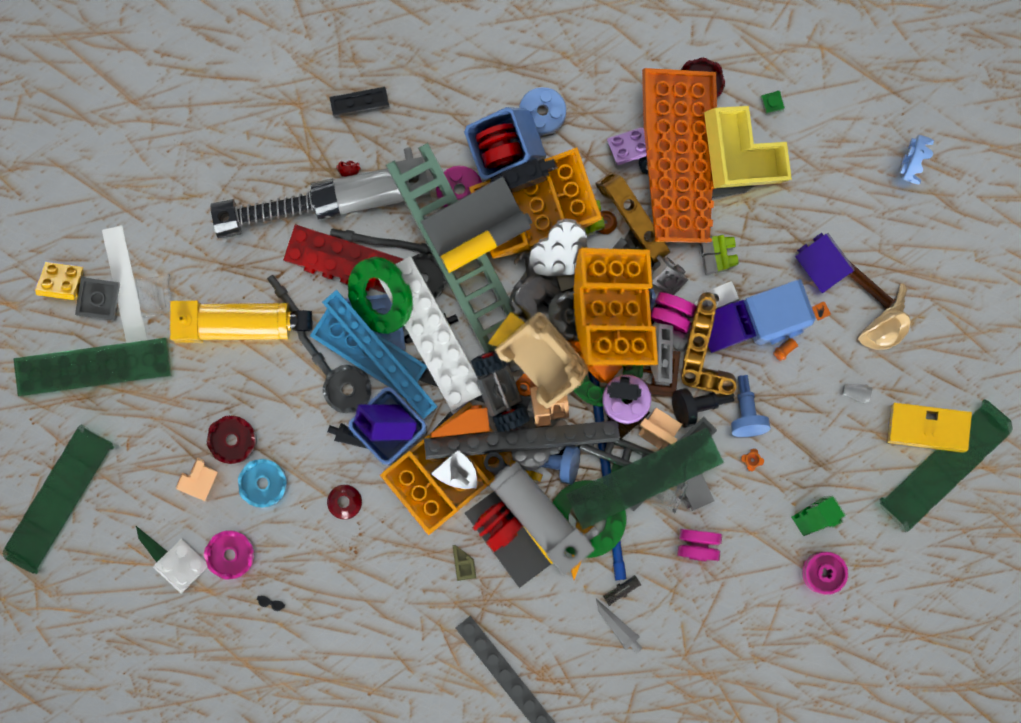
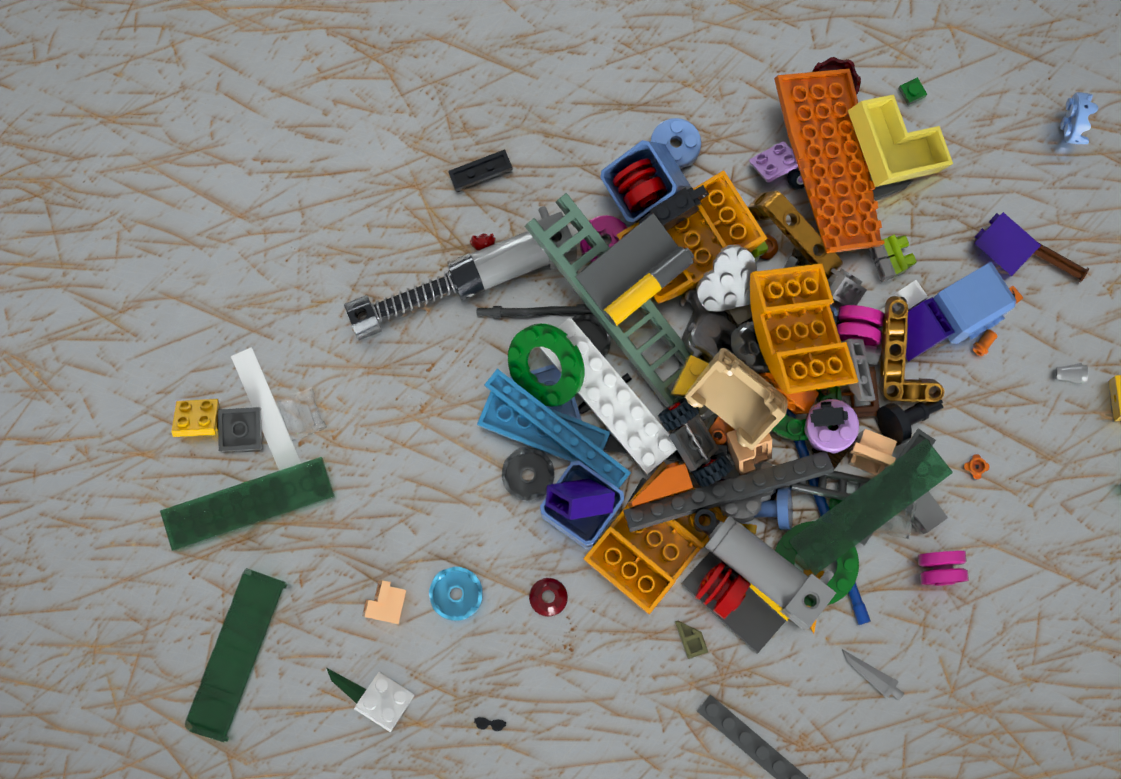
camera: 10 degrees left, 5 degrees down
yellow piece [170,301,312,343] -> none
dark pink plate [204,531,254,579] -> none
dark red plate [207,415,256,464] -> none
dark grey bar [267,275,332,376] -> none
red plate [283,224,404,294] -> none
black bar [327,423,368,449] -> none
shield [431,450,477,489] -> none
clear smoke pin [603,575,641,606] -> none
medium blue piece [731,375,771,437] -> none
green wedge [791,496,846,537] -> none
dark pink wheel [802,552,848,595] -> none
tan hat [858,284,911,350] -> none

